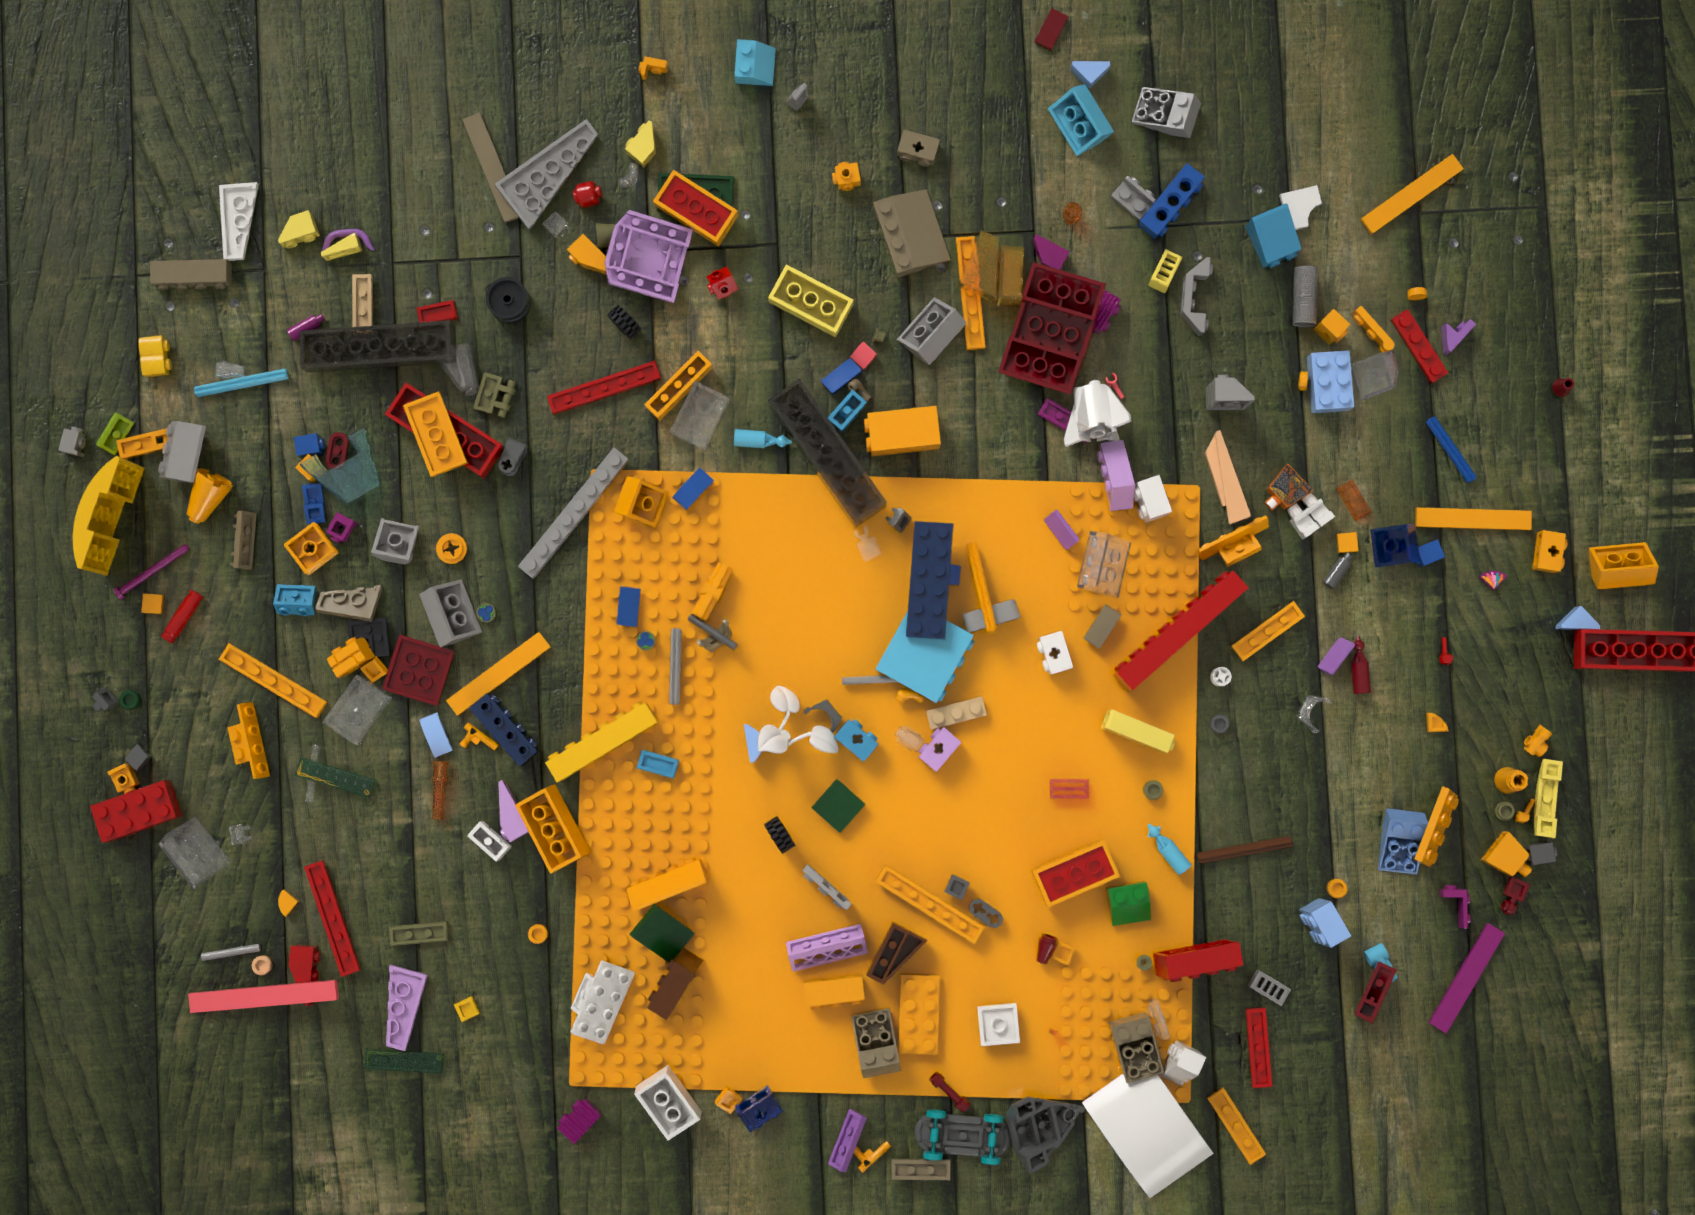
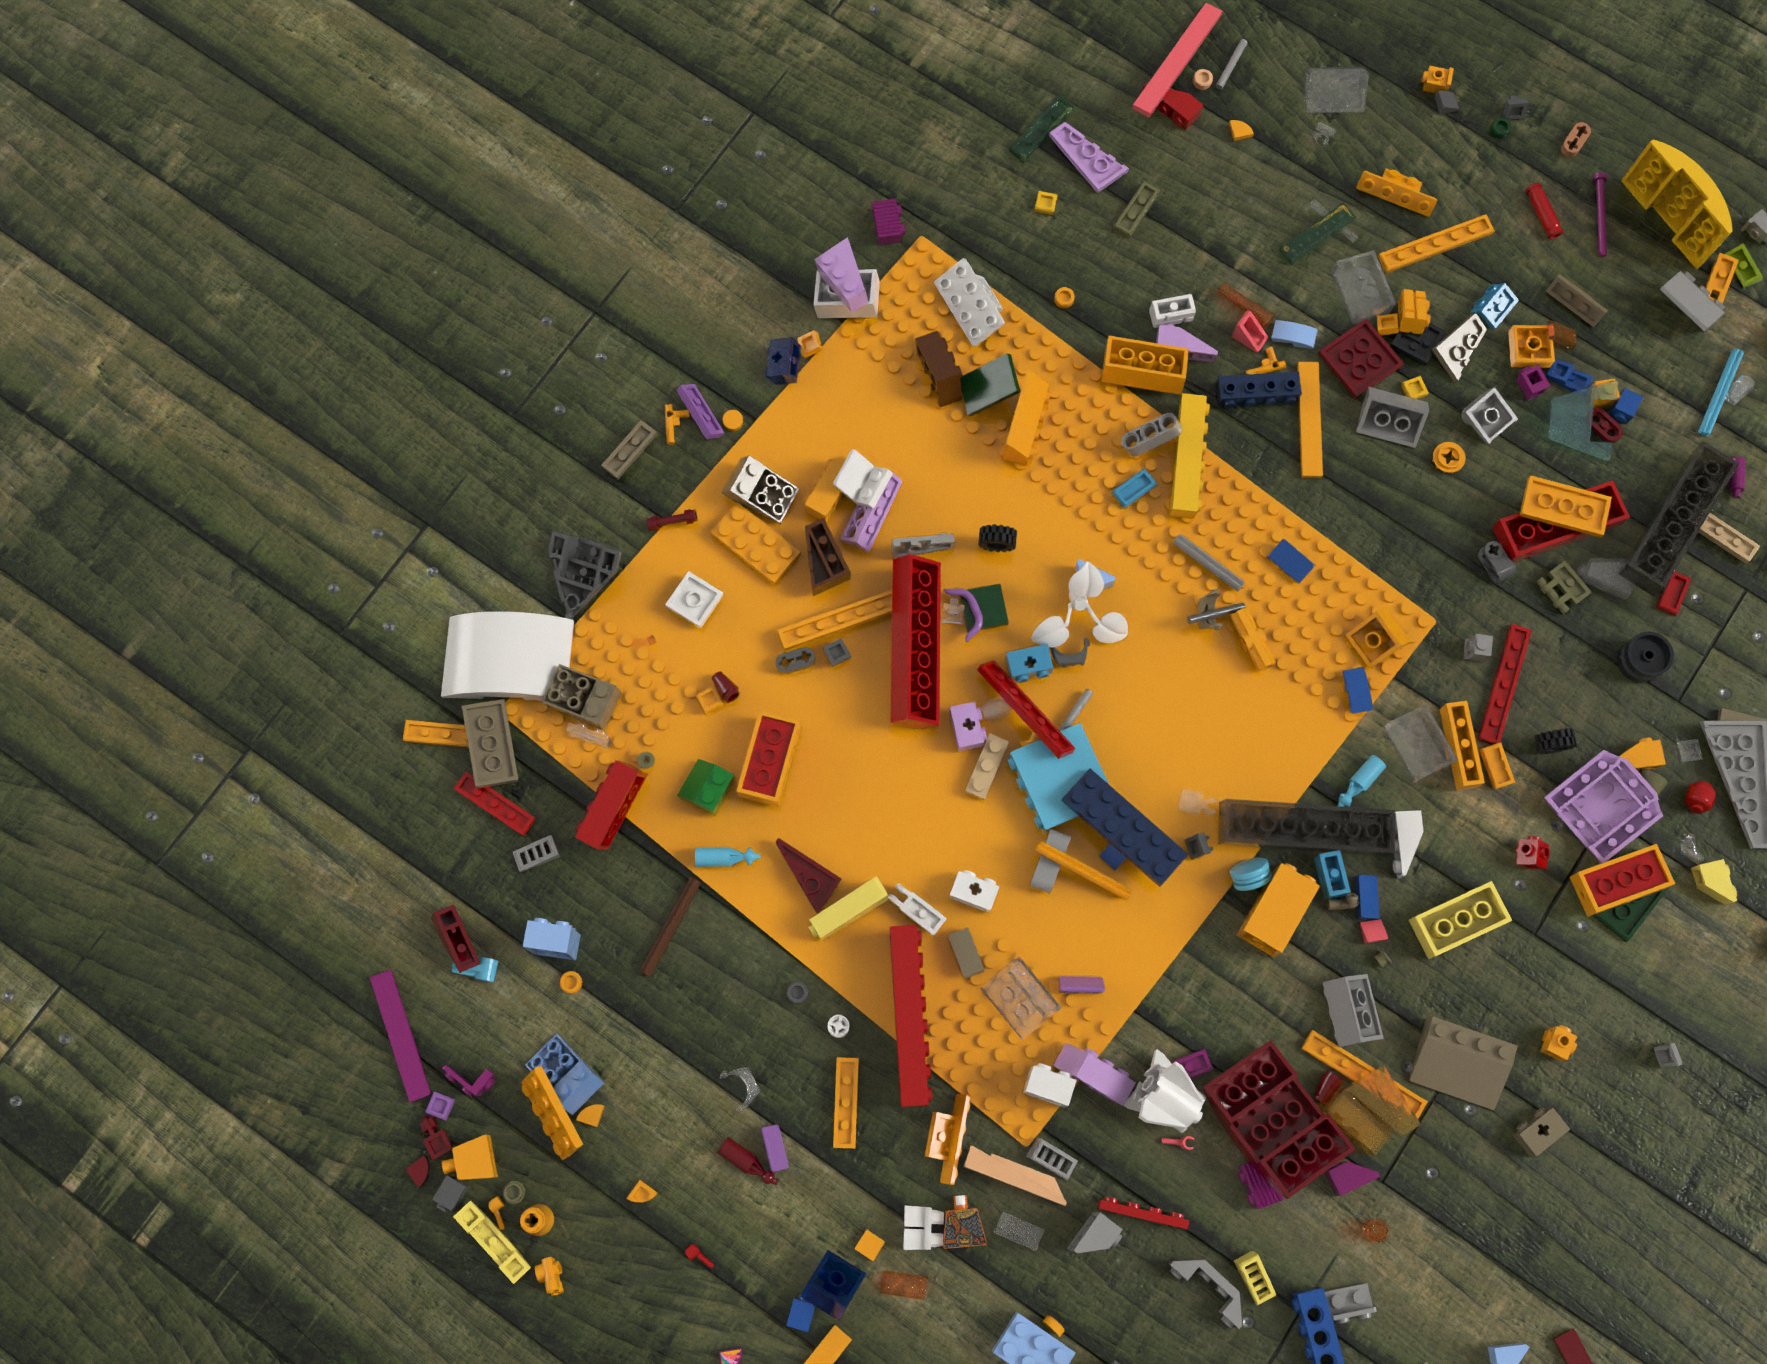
camera: 125 degrees right, 10 degrees down
red brick [90,780,182,843] -> none
light orange tile [141,594,164,614] -> none
light orange cone [187,468,233,524] -> none
red plate [304,860,361,977] -> none
tile [476,603,496,623] -> none
light grey plate [518,448,630,579] -> none
tile [636,631,656,651] -> none
medium azure slope [734,39,776,86] -> none
dark grey piece [914,1109,1011,1165] -> none
medium azure slope [1048,84,1114,156] -> none
tile [1050,779,1089,799] -> none
olive tile [1143,780,1163,800] -> none
white wedge [1160,1040,1206,1086] -> none
dark grey cylinder [1322,553,1353,590] -> none
none -> dark red tile [405,1155,429,1188]
none -> medium lavender tile [425,1091,455,1121]
none -> dark tan plate [462,699,519,789]
none -> light orange tile [576,1104,605,1127]
none -> light orange tile [723,410,743,431]
none -> dark red wing [776,838,842,914]
none -> lavender wedge [814,237,868,313]
none -> white bracket [833,449,893,509]
none -> white hinge [888,883,947,936]
none -> red brick [890,554,941,730]
none -> clear tile [942,598,964,624]
none -> medium lavender animal [943,588,983,642]
none -> red tile [977,660,1076,759]
none -> clear plate [994,1211,1044,1251]
none -> light grey slope [1026,1138,1078,1180]
none -> red plate [1097,1196,1189,1230]
none -> light grey beam [1121,413,1182,457]
none -> medium azure head [1230,858,1273,891]
none -> coral slope [1232,310,1269,353]
none -> dark red cone [1313,1070,1343,1104]
none -> white slope [1388,810,1423,879]
none -> yellow tile [1401,376,1429,400]
none -> light grey brick [1463,634,1493,663]
none -> light orange plate [1479,742,1515,789]
none -> clear orange tile [1547,320,1576,349]
none -> nougat beam [1561,122,1591,157]

